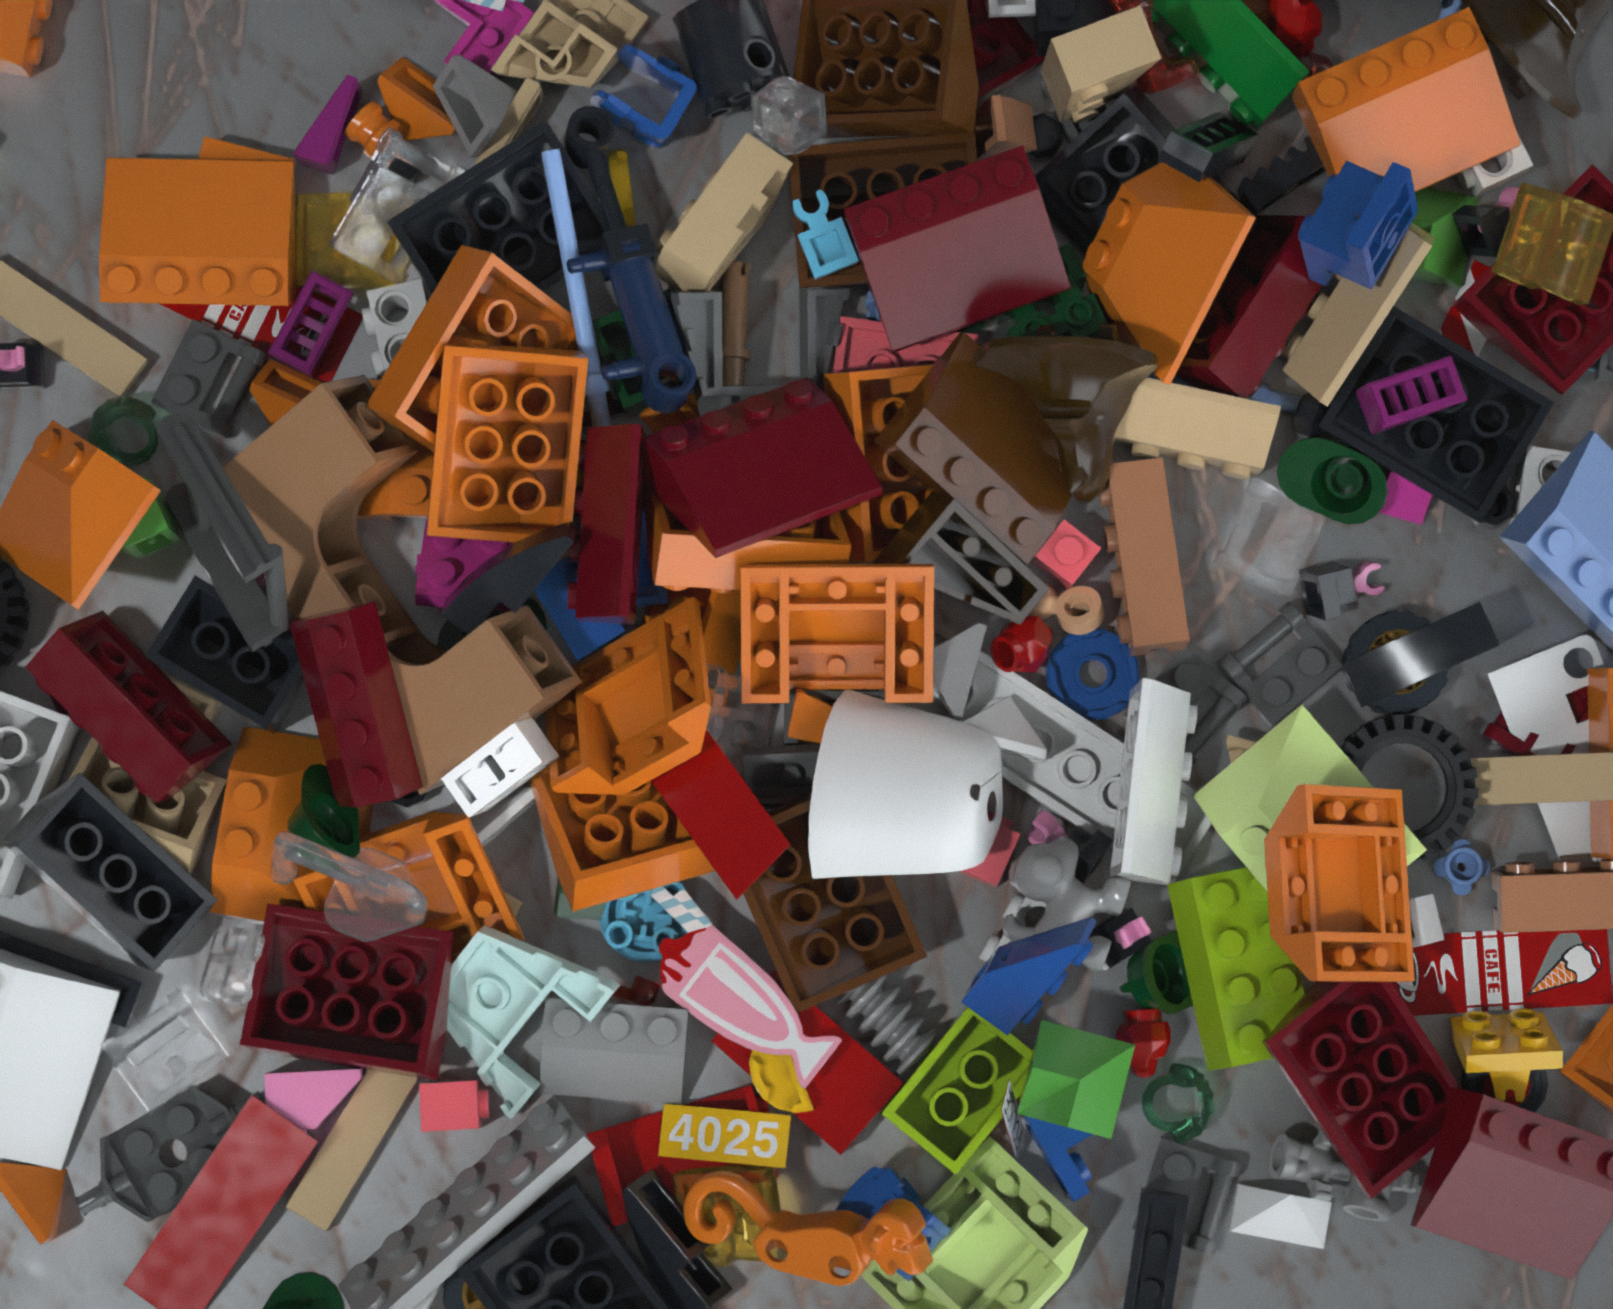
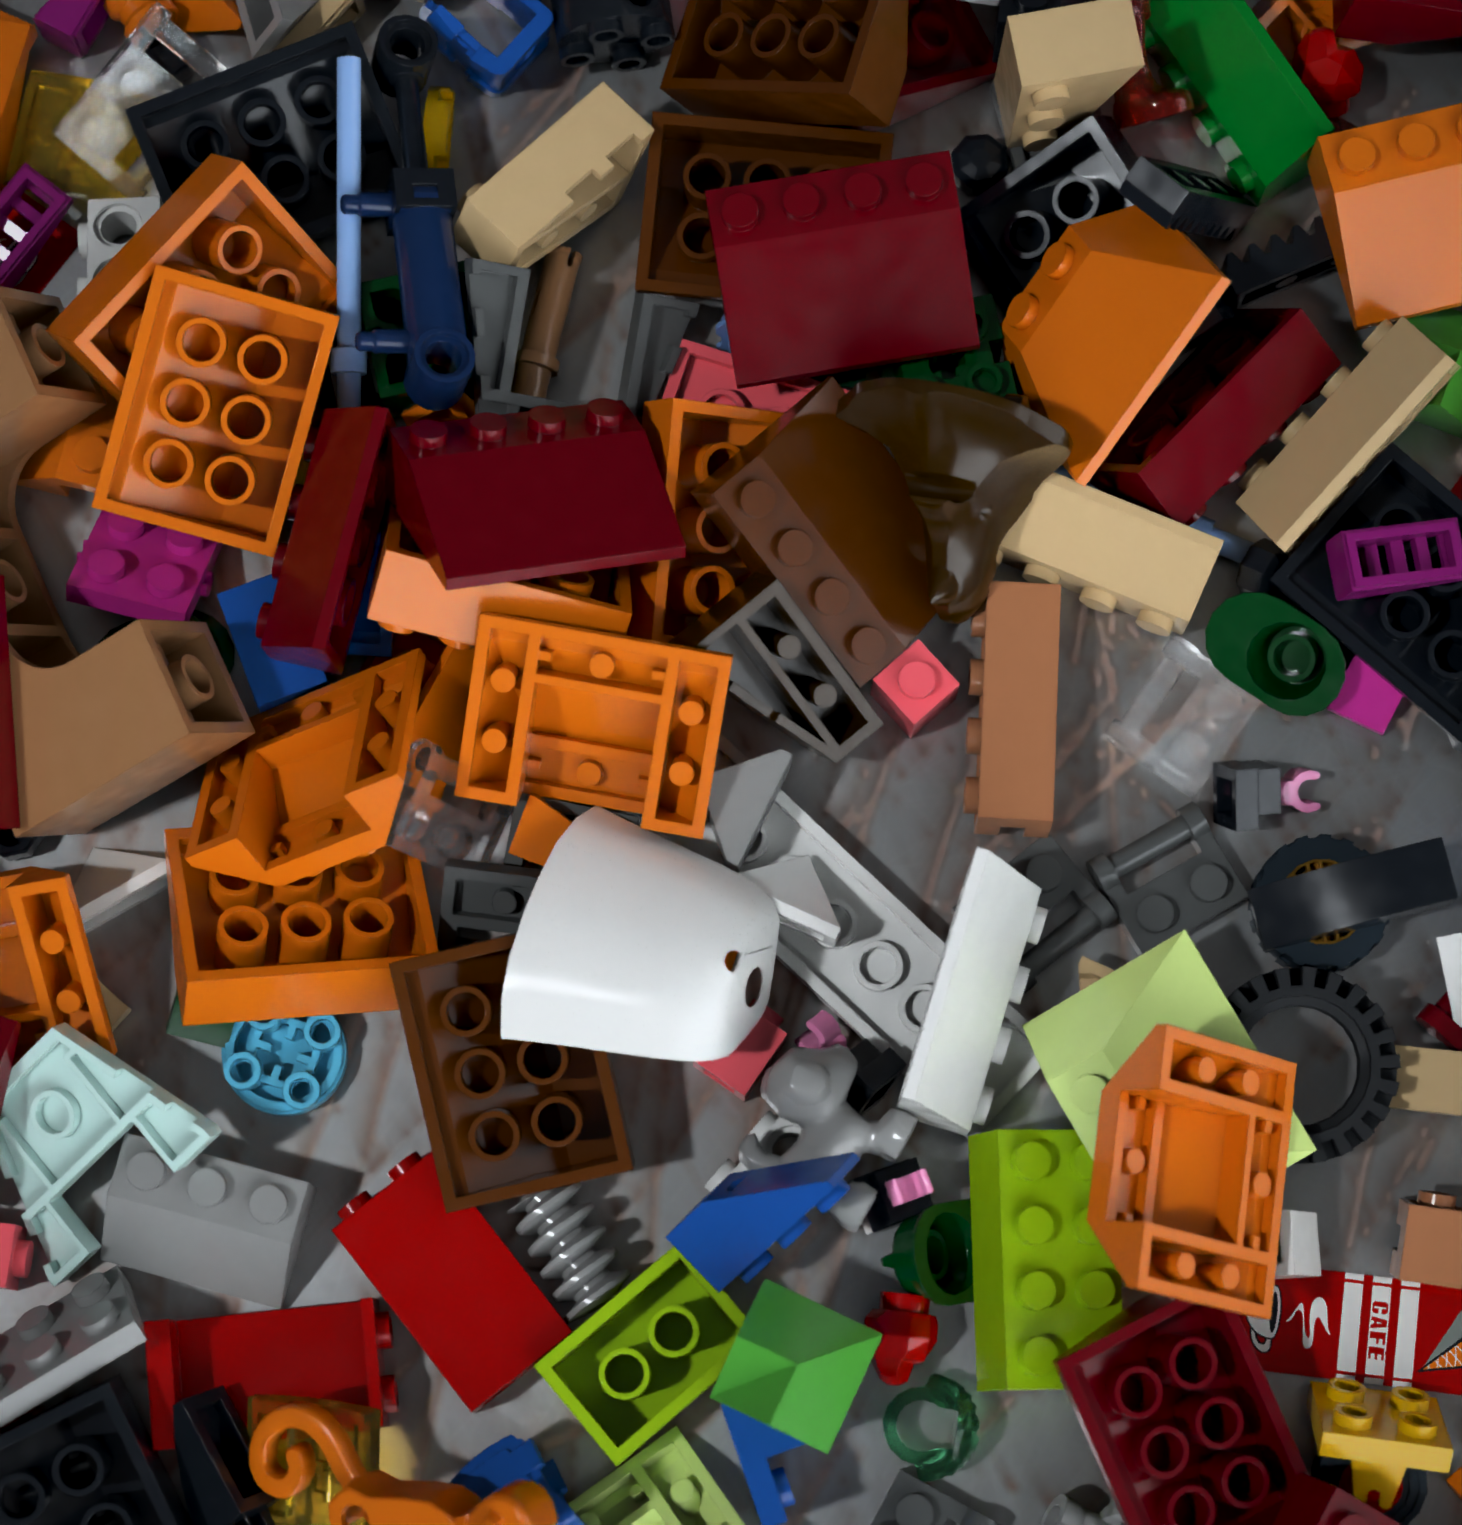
camera: 15 degrees right, 5 degrees down
black slope [441,522,578,634] -> none
white brick [441,718,559,818] -> none
clear red hand [612,975,660,1006] -> none
sticker [649,886,842,1088] -> none
red sticker [651,729,791,900] -> none
yellow sticker [658,1104,791,1168] -> none
yellow tile [749,1050,814,1113] -> none
clear brick [751,75,827,155] -> none
medium azure plate [793,189,859,280] -> none
nougat slope [974,95,1037,161] -> none
red rock [990,616,1053,672] -> none
white sticker [1001,1079,1024,1161] -> none
light nougat plate [1028,584,1105,635] -> none
blue tile [1045,628,1140,721] -> none
blue bracket [1298,160,1418,290] -> none
medium blue plate [1433,839,1490,895] -> none

